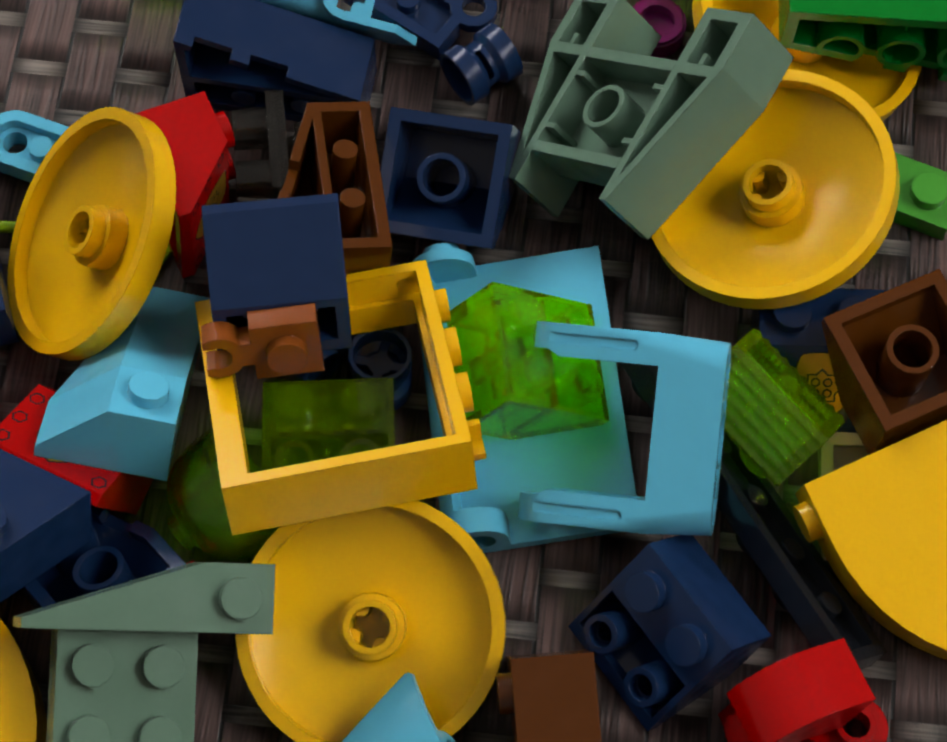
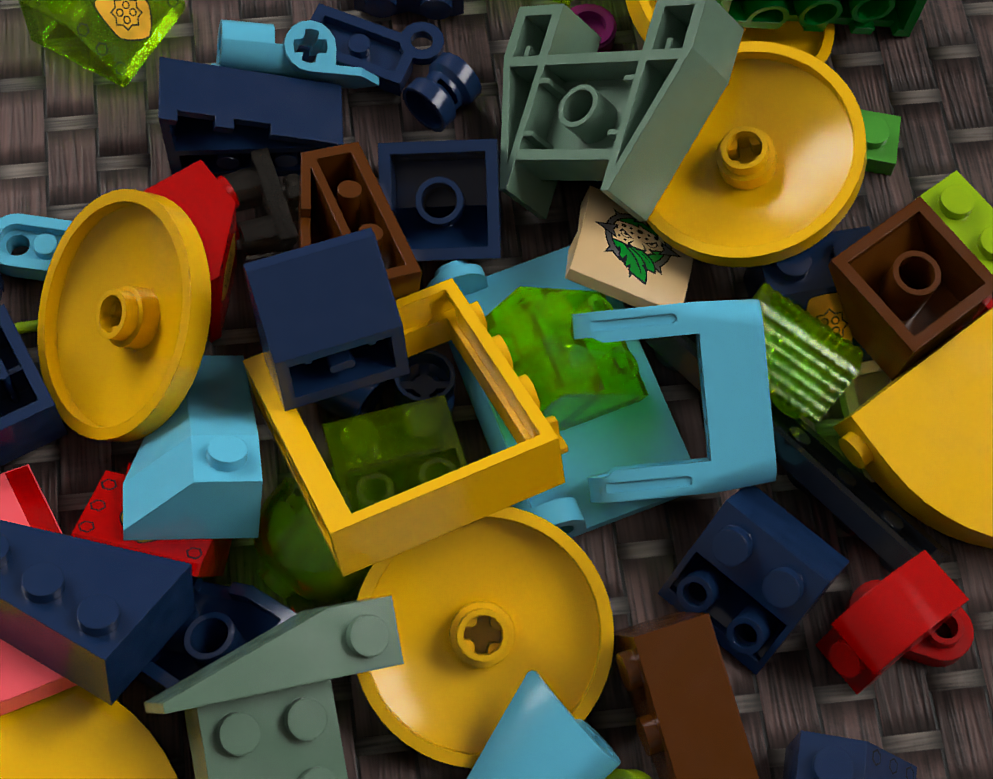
camera: 20 degrees left, 0 degrees up
dark orange plate [201,303,325,379] -> none
none -> tan slope [565,185,693,307]

